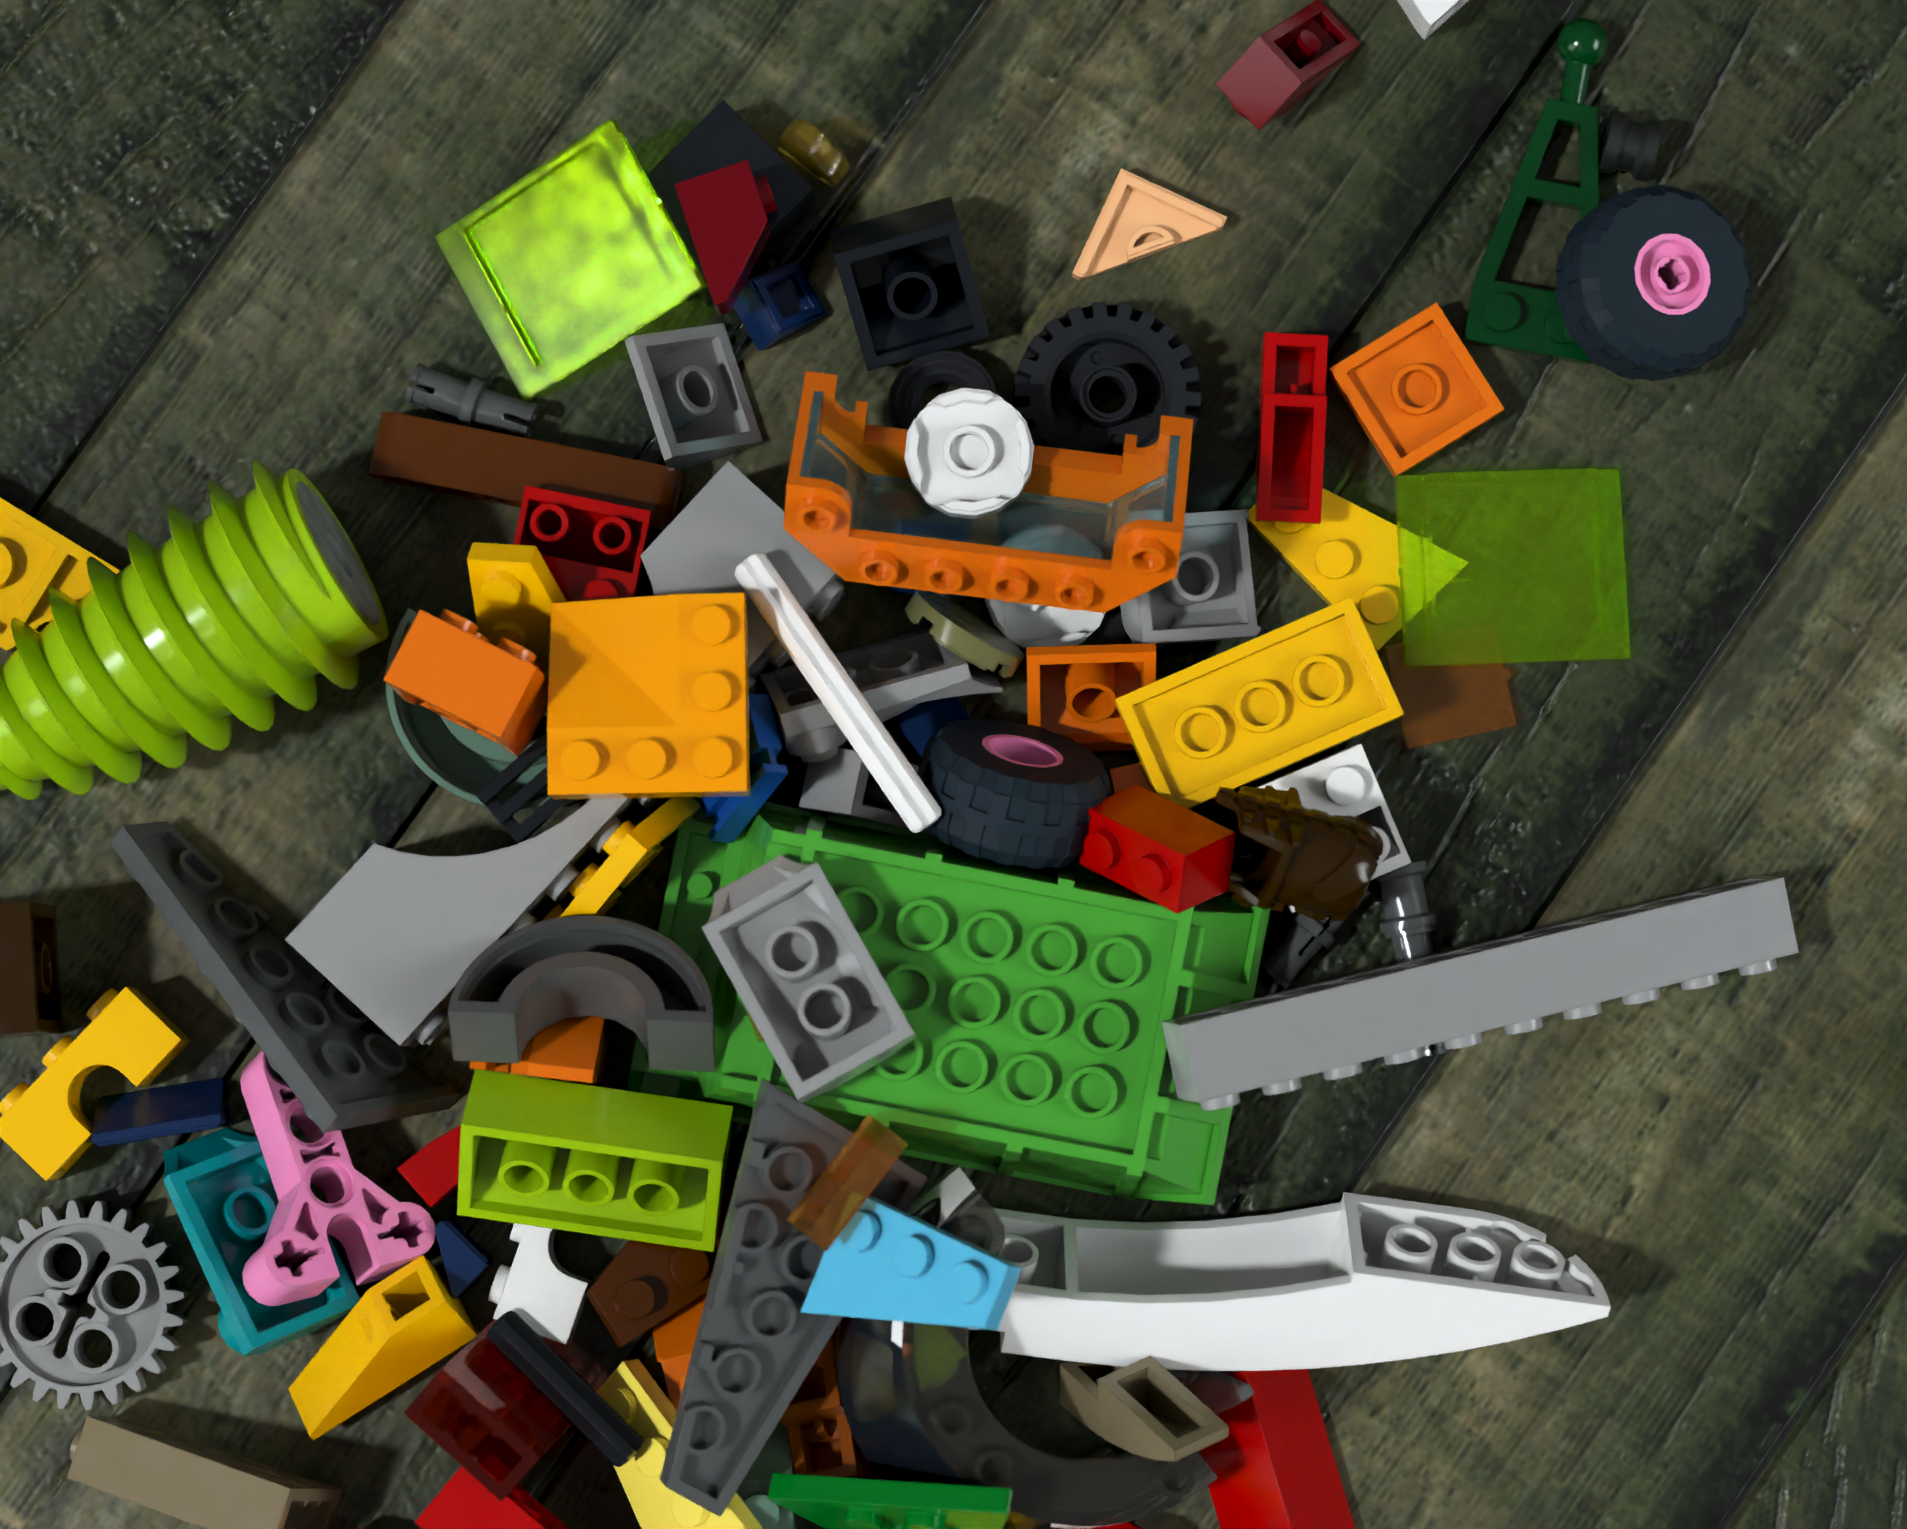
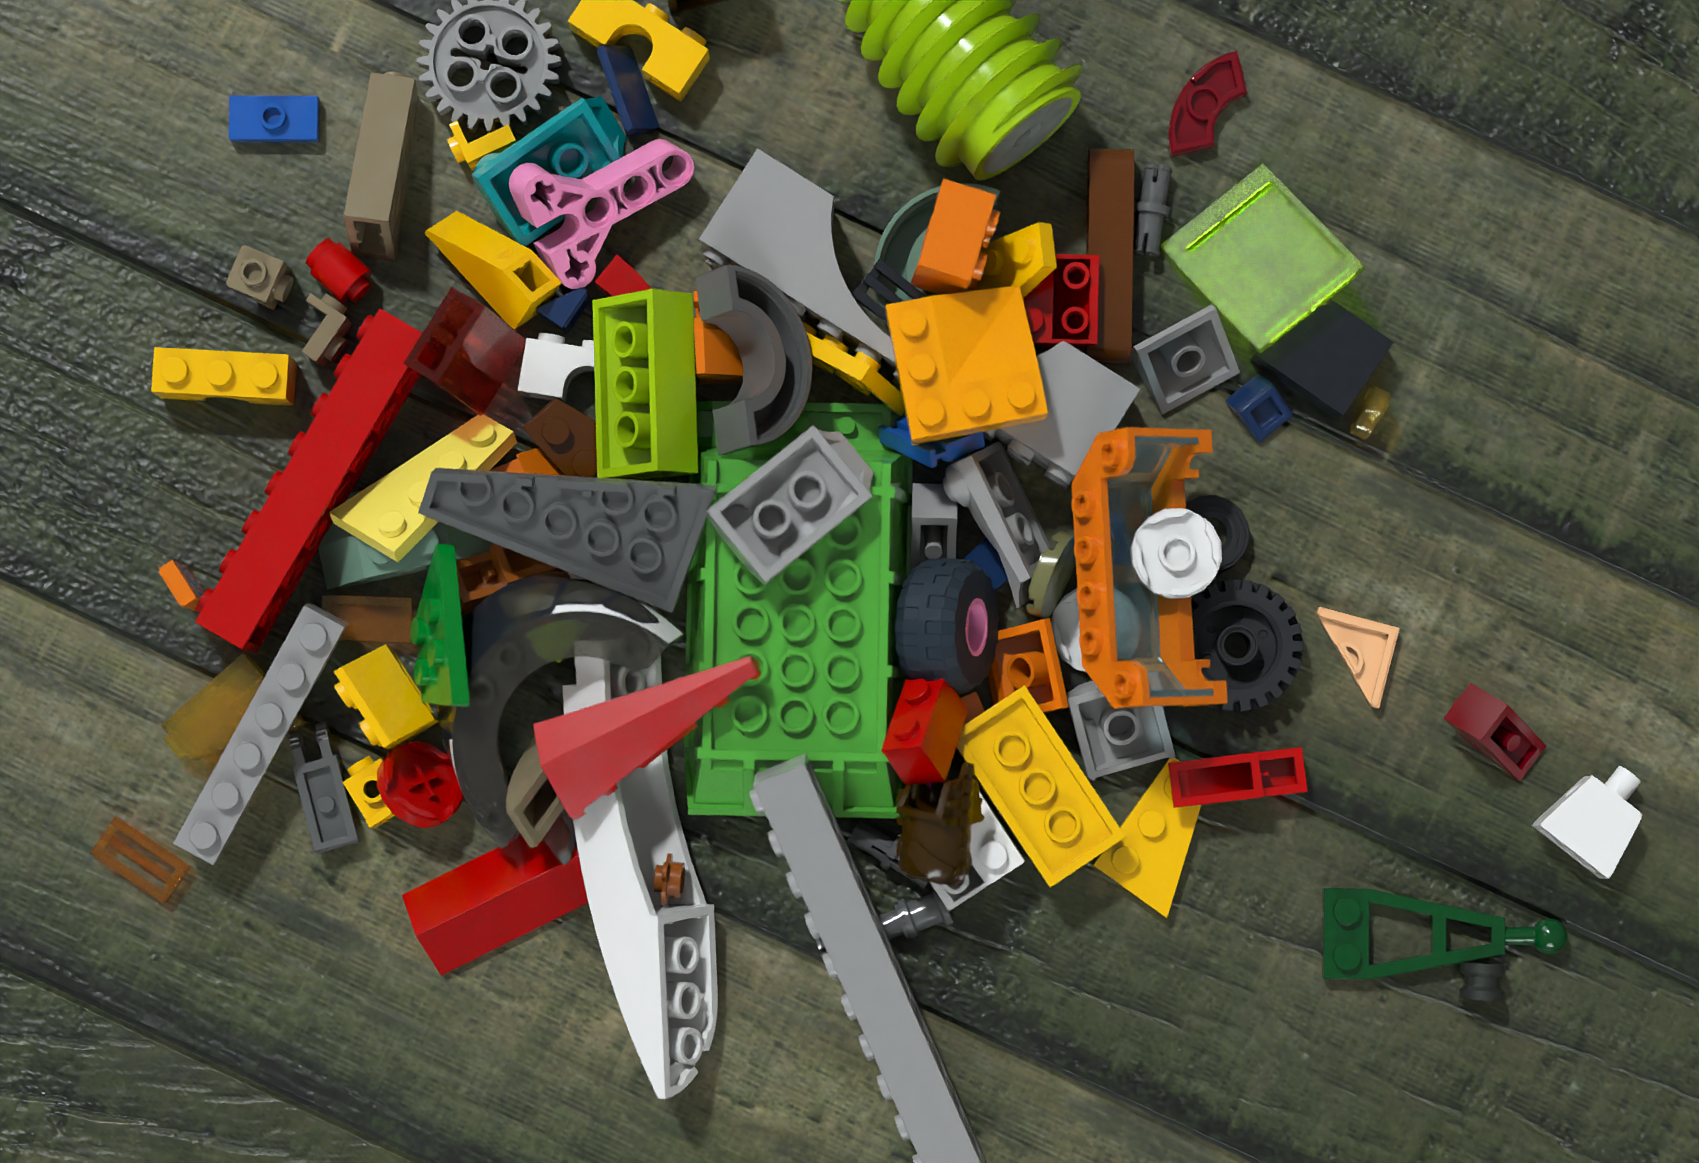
camera: 80 degrees right, 0 degrees up
dark grey wing [110,821,462,1133] -> none
black axle [486,1310,644,1467] -> none
dark red slope [674,160,778,316] -> none
white axle [735,552,942,833] -> none
clear orange tile [787,1114,908,1251] -> none
medium azure wing [800,1189,1022,1330] -> none
black slope [829,197,990,371] -> none
orange plate [1327,302,1504,479] -> none
clear orange piece [1384,623,1516,750] -> none
clear neon green piece [1394,468,1631,667] -> none
black wheel [1555,184,1752,381] -> none
none -> yellow bracket [447,121,517,171]
none -> red wedge [533,656,761,820]
none -> dark orange plate [654,853,685,905]
none -> dark red tile [1168,51,1247,158]

